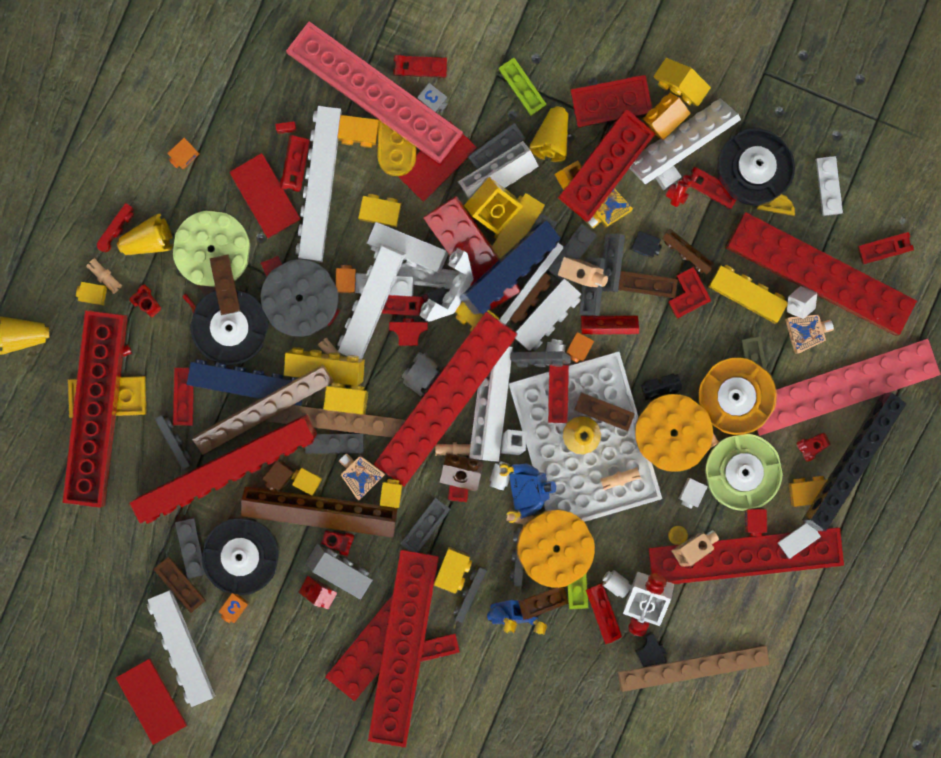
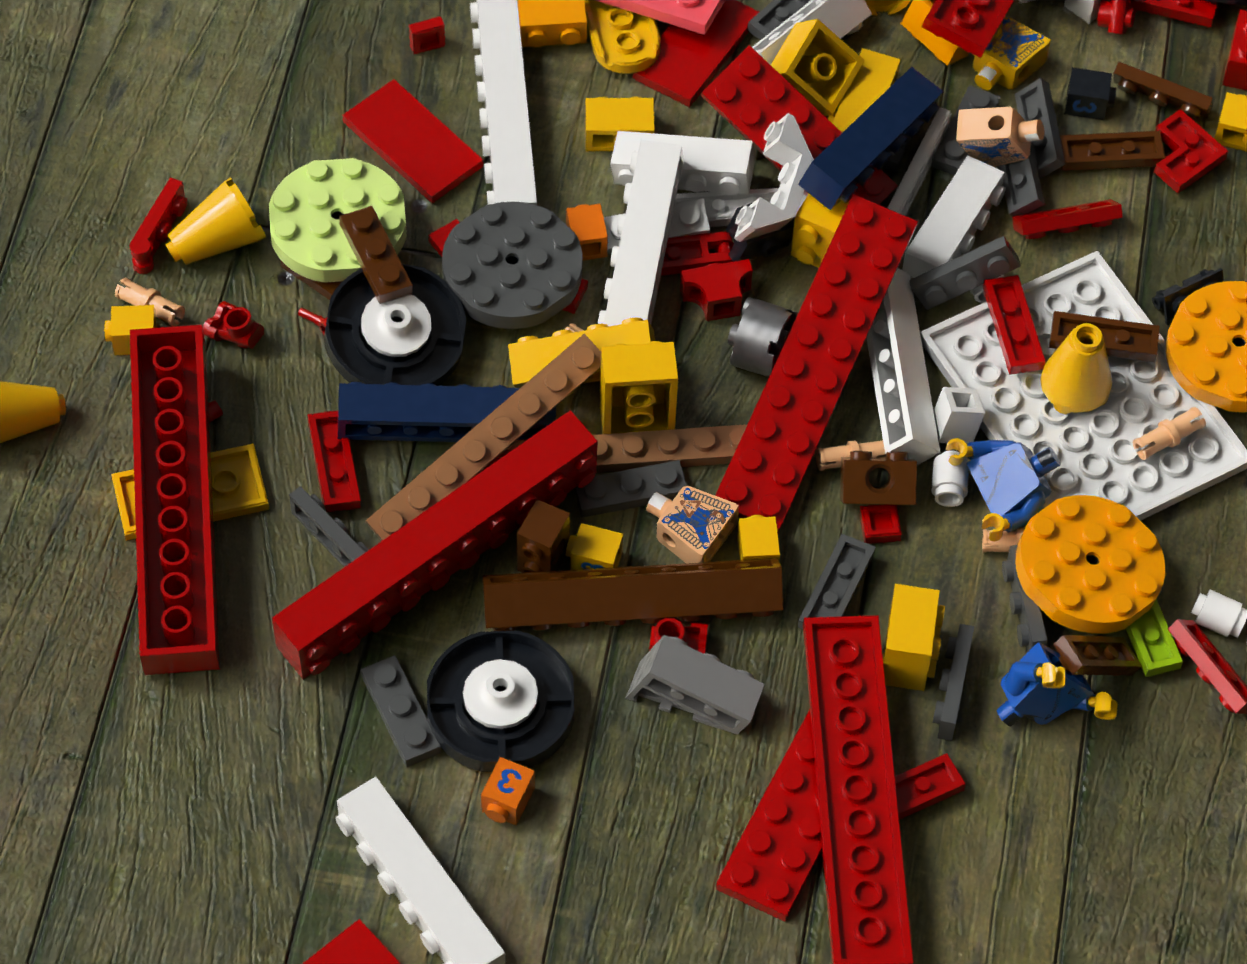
camera: 15 degrees left, 30 degrees down
reddish brown plate [154,556,206,613] -> none
orange brick [167,138,199,169] -> none
red plate [280,135,310,192] -> none
red brick [299,575,337,609] -> none
reddish brown plate [510,273,551,324] -> none
orange brick [566,332,594,363] -> none

